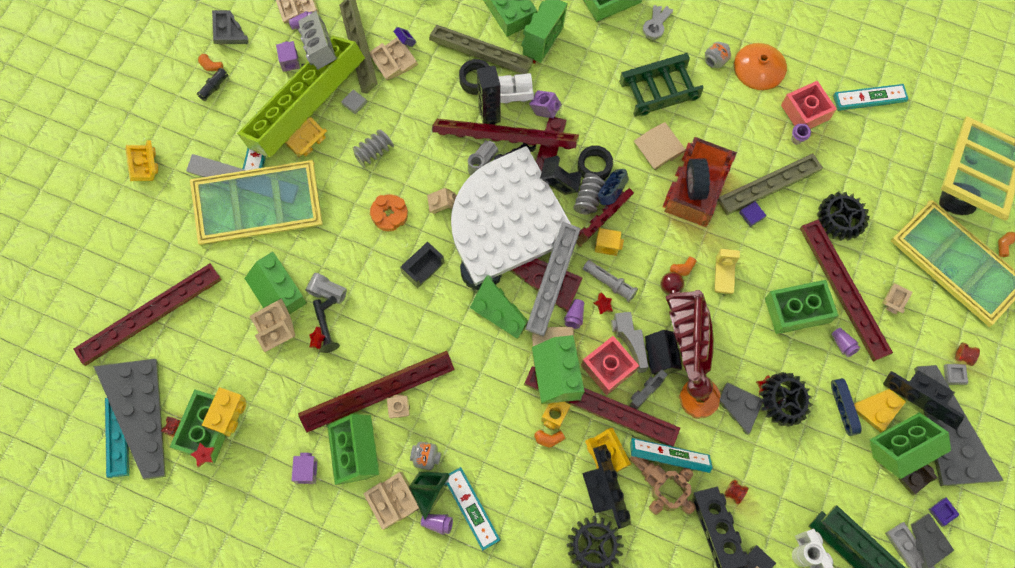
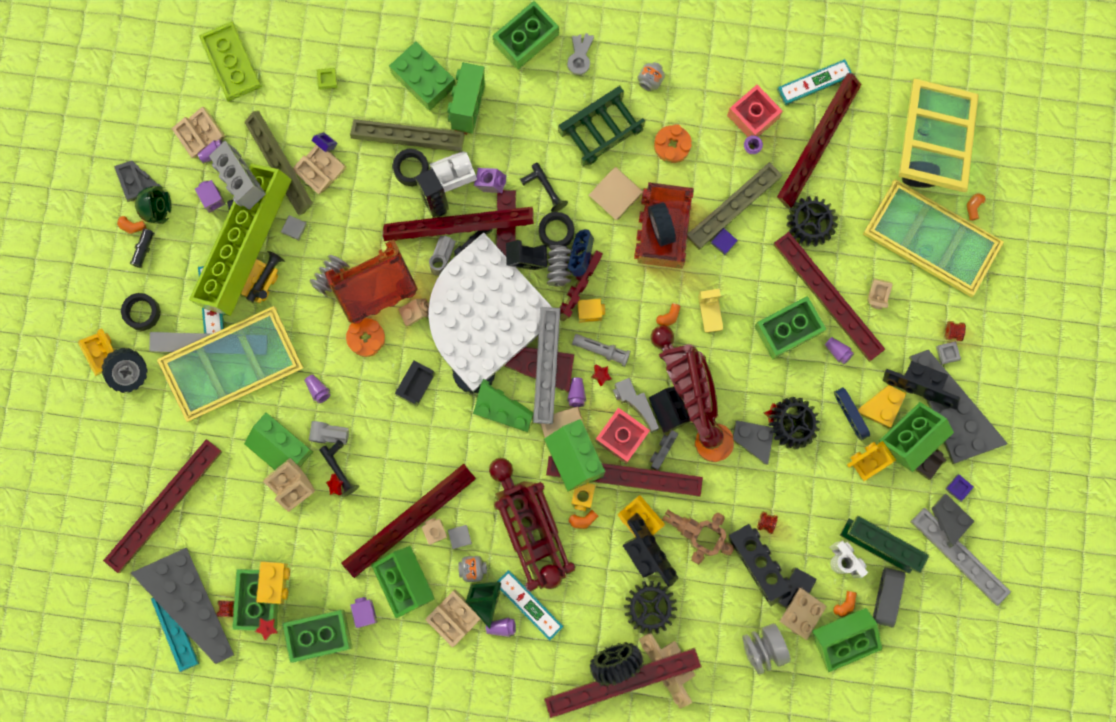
camera: 15 degrees left, 10 degrees up
tile [630,438,713,473] -> none
orange dish [734,43,787,90] -> none
none -> black wheel [102,348,148,393]
none -> black tyre [121,293,161,331]
none -> dark green cylinder [135,186,172,224]
none -> black piece [246,251,285,303]
none -> bright green brick [282,610,353,663]
none -> medium lavender cone [304,374,331,404]
none -> clear red windscreen [324,239,418,324]
none -> light grey tile [448,525,472,549]
none -> dark red piece [489,458,575,592]
none -> black piece [520,162,568,212]
none -> orange plate [654,124,692,163]
none -> dark red plate [777,73,862,208]
none -> yellow bracket [847,441,896,481]

